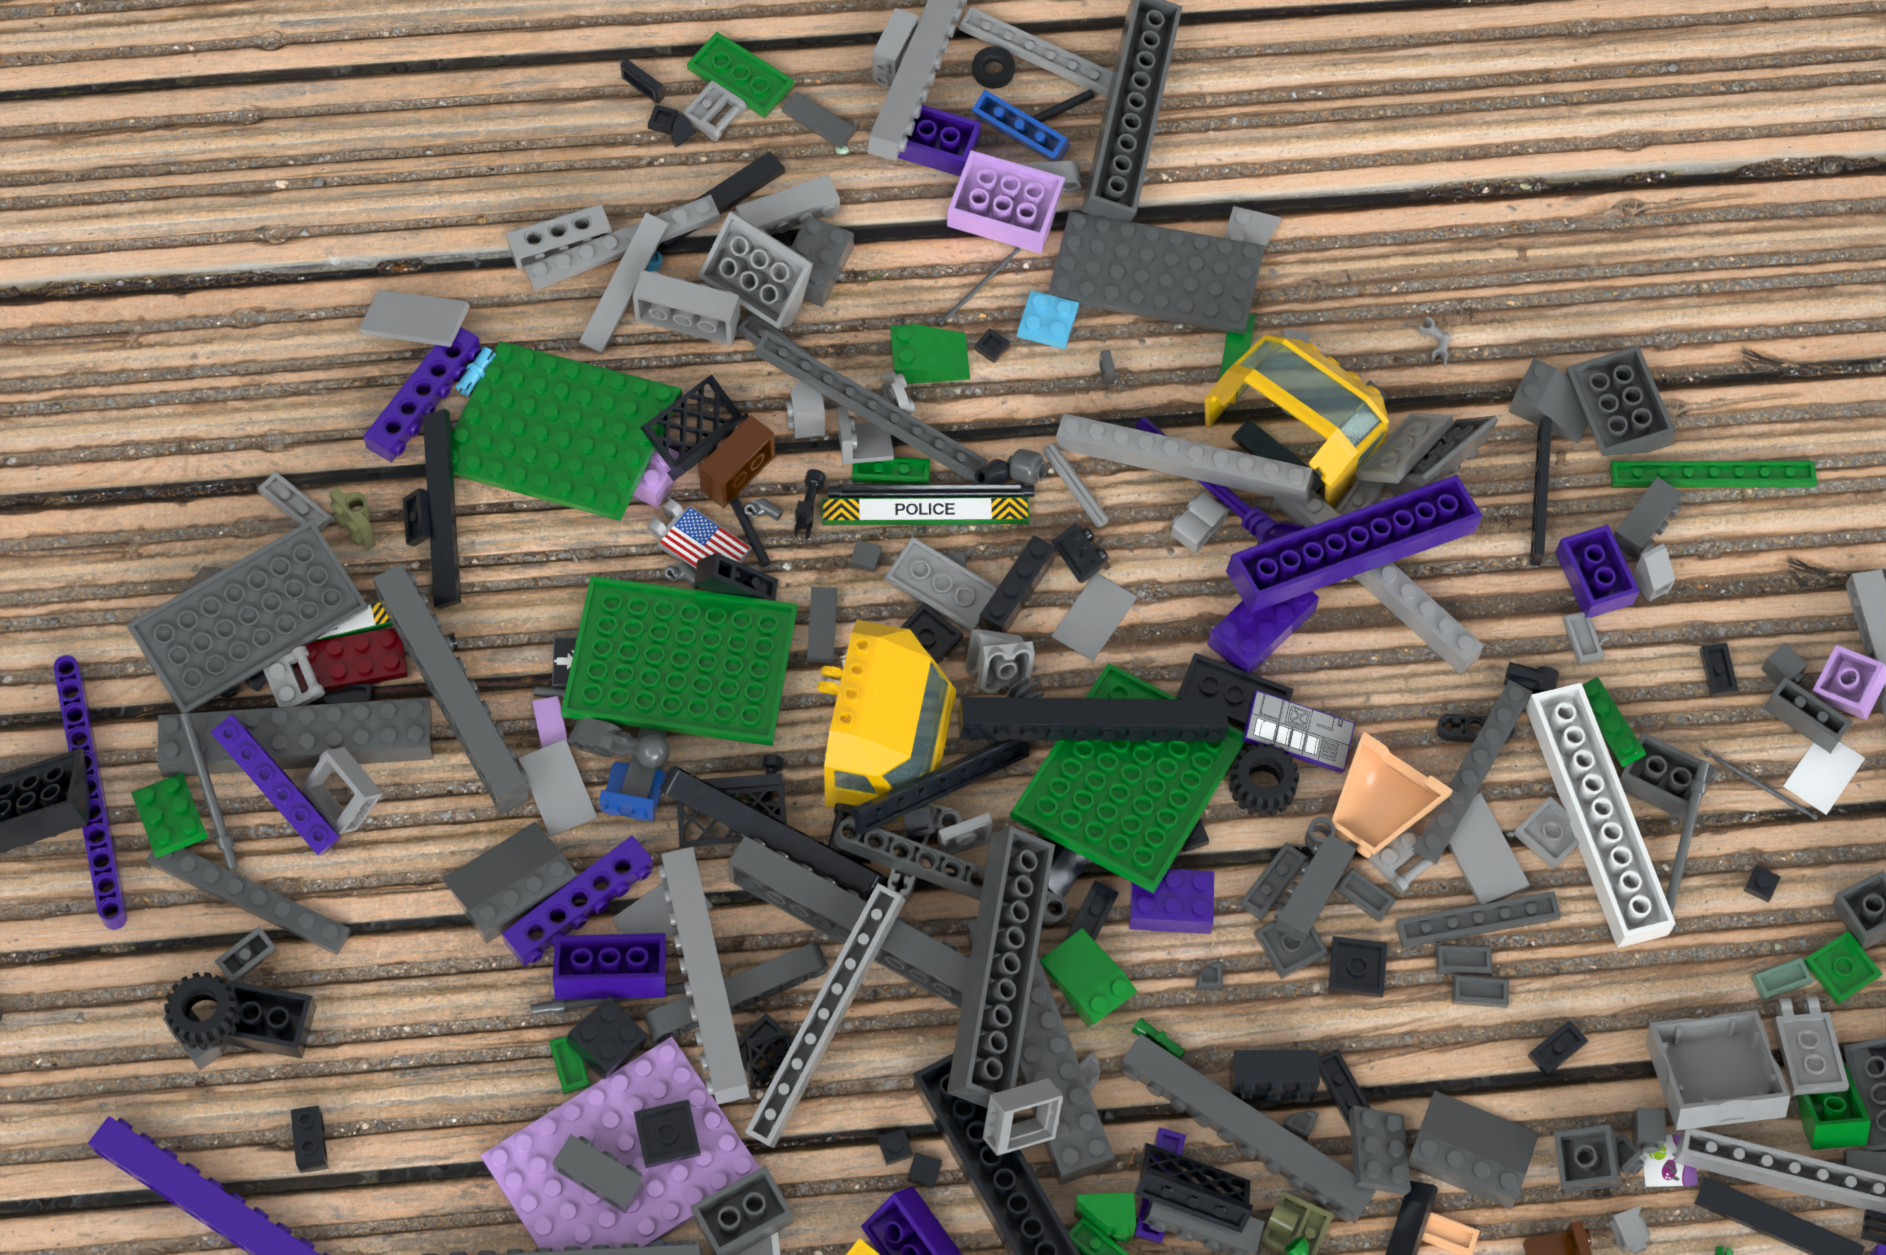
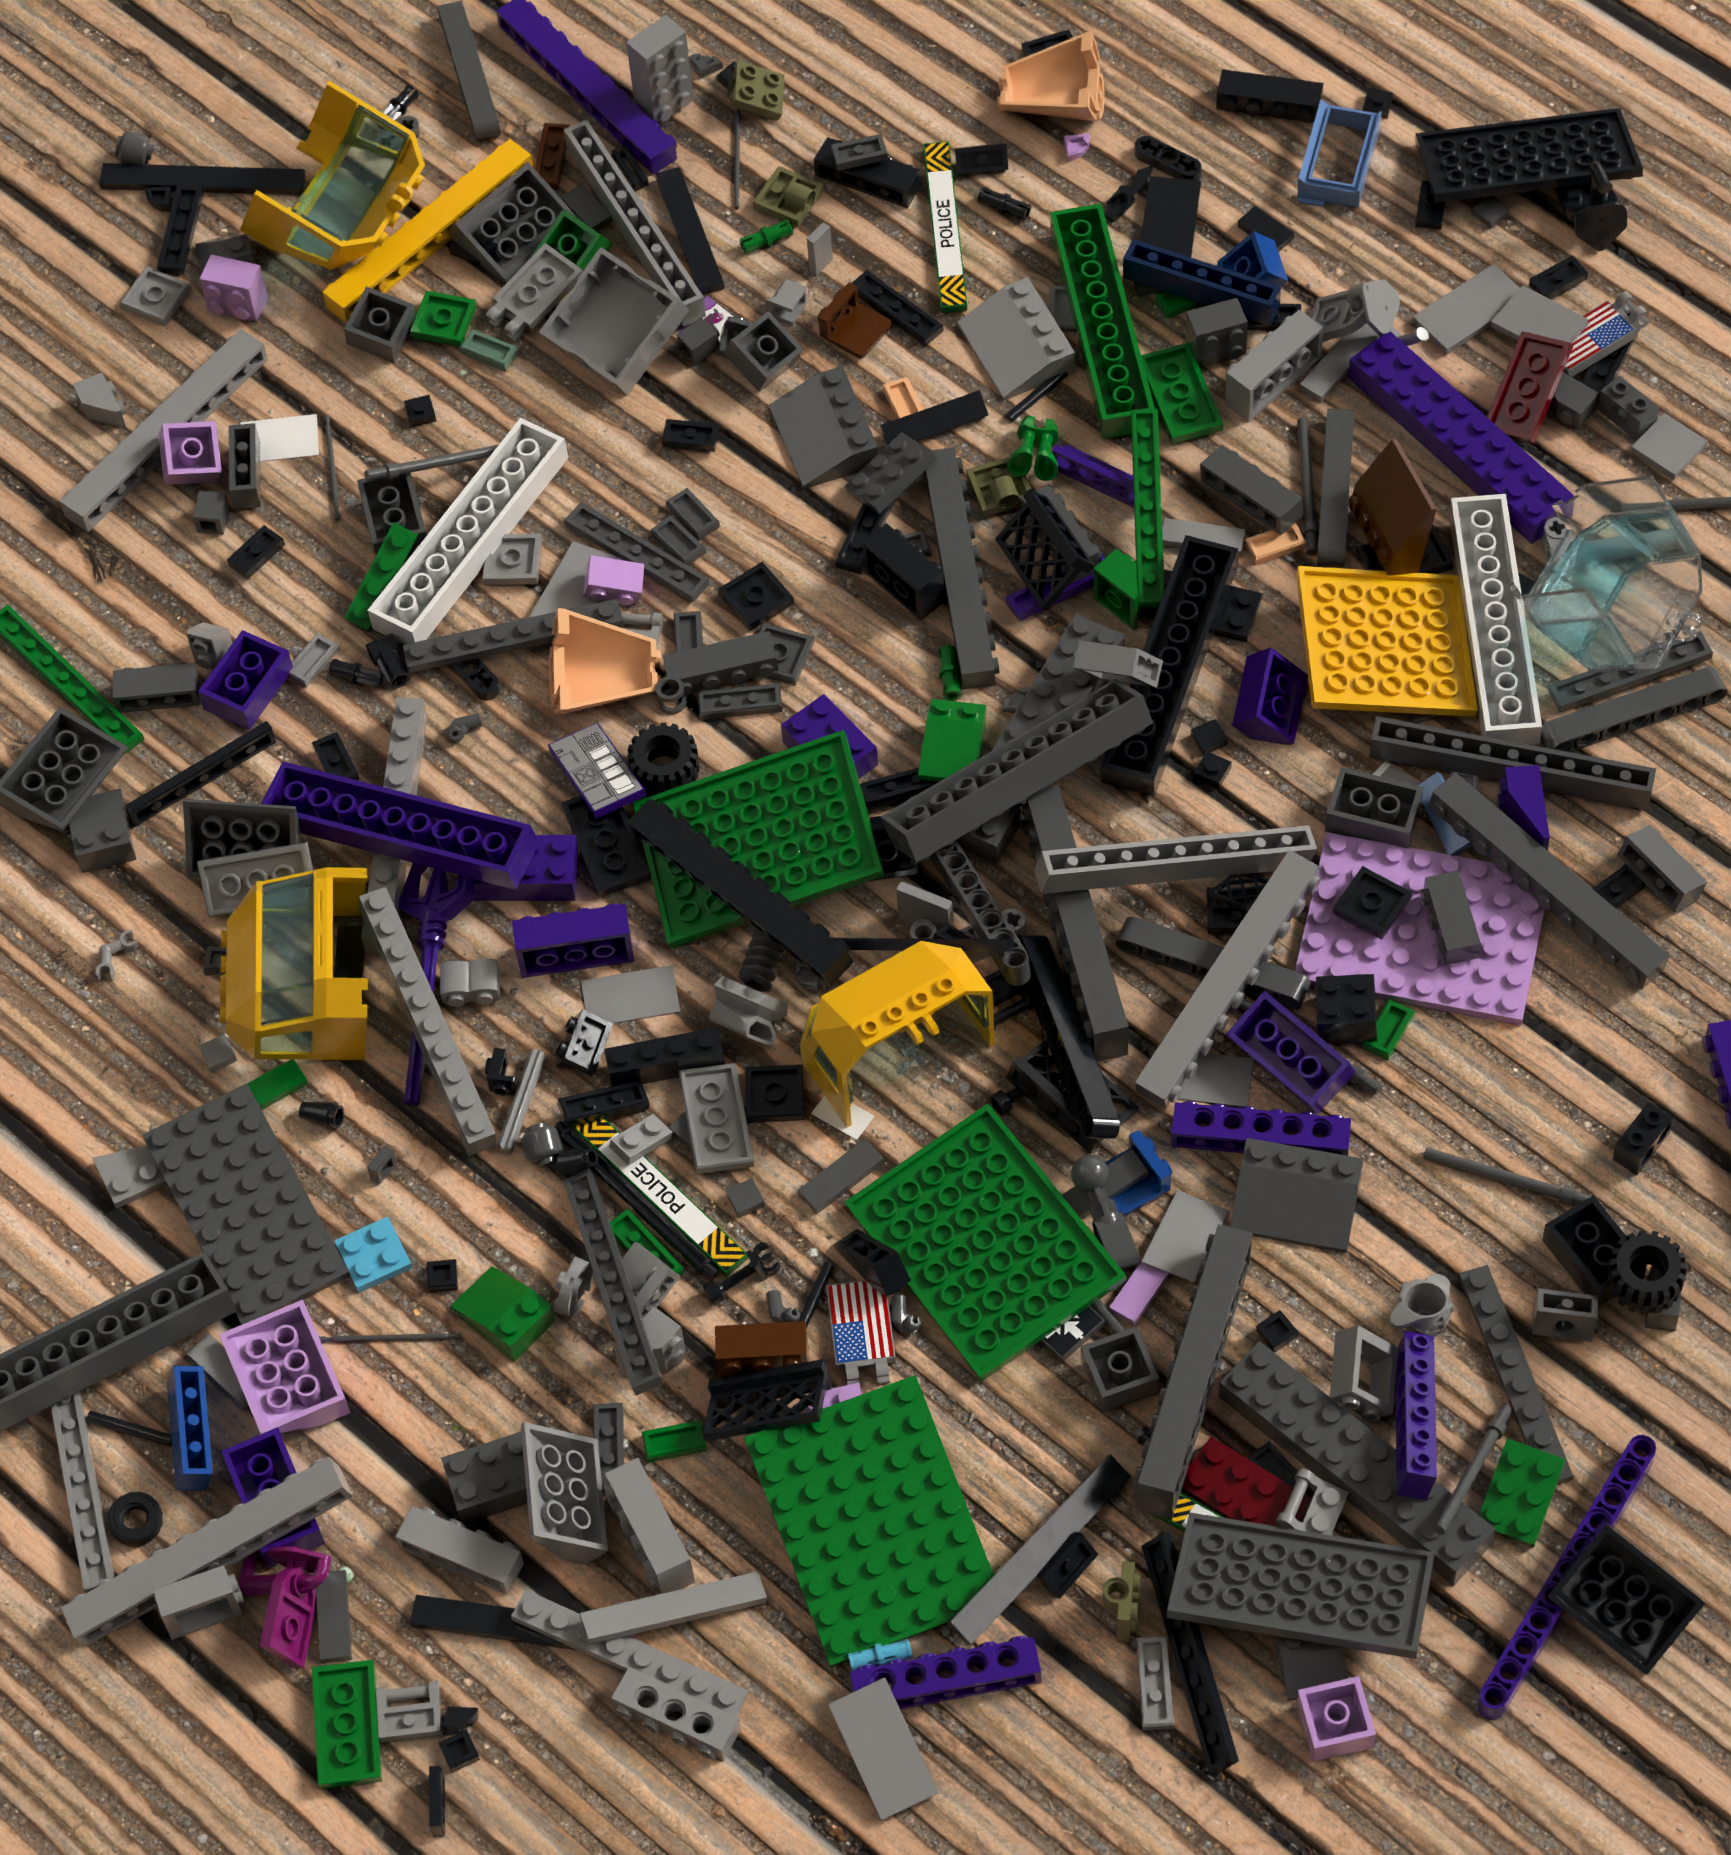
camera: 125 degrees left, 5 degrees down
dark grey tile [1195,961,1223,991] -> none
none -> magenta plate [238,1546,332,1669]
none -> black cone [299,1101,344,1130]
none -> black plate [312,732,359,780]
none -> black axle [329,659,384,687]
none -> dark grey arm [446,713,482,743]
none -> black bracket [485,1048,518,1096]
none -> dark purple brick [512,904,635,978]
none -> black tile [557,1080,650,1127]
none -> lavender brick [583,555,644,605]
none -> light grey plate [609,1114,673,1165]
none -> green tile [642,1420,707,1463]
none -> dark grey brick [1081,1327,1159,1413]
none -> black plate [1141,1532,1239,1774]
none -> black plate [1256,1310,1298,1353]
none -> lavender brick [1297,1676,1376,1762]
none -> light grey piece [1390,1274,1454,1338]
none -> dark grey bar [1423,1147,1598,1205]

